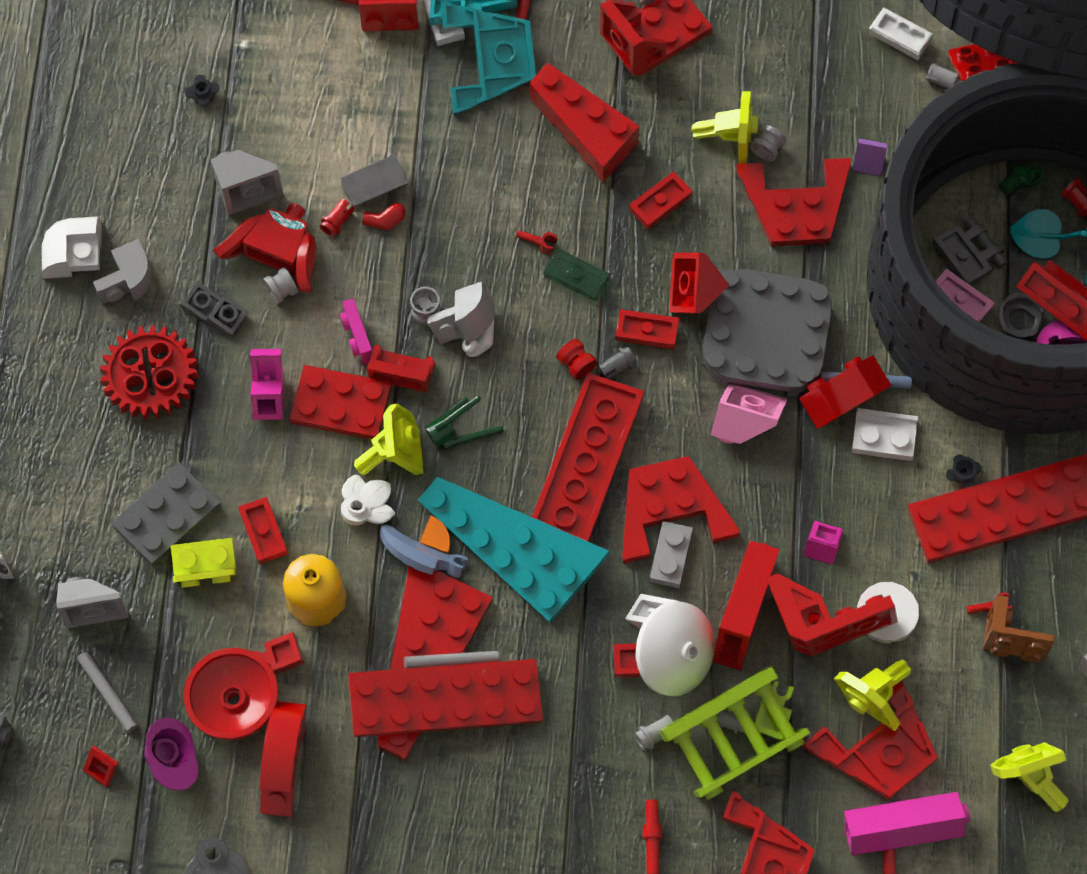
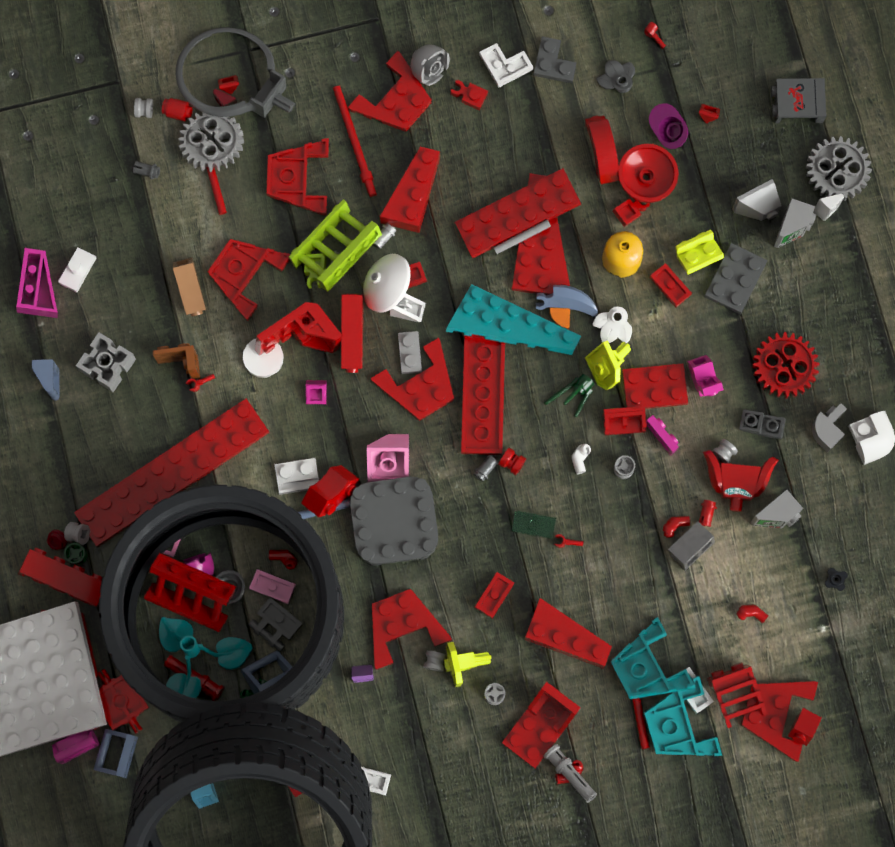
camera: 160 degrees right, 10 degrees up
light grey bar [77,652,138,733] -> none
light grey brick [428,281,495,344] -> none
red plate [615,309,679,350] -> none
red slope [669,252,730,313] -> none
neon yellow piece [834,660,911,731] -> none
dark pink brick [844,792,970,856] -> none
black plate [946,454,982,488] -> none
neon yellow piece [990,742,1068,812] -> none
none -> medium nougat slope [173,257,206,316]
none -> sand blue tile [241,650,292,694]
none -> red wedge [380,146,440,233]
none -> light grey wheel [484,683,505,705]
none -> red arm [736,604,769,624]
none -> light grey slope [774,199,816,248]

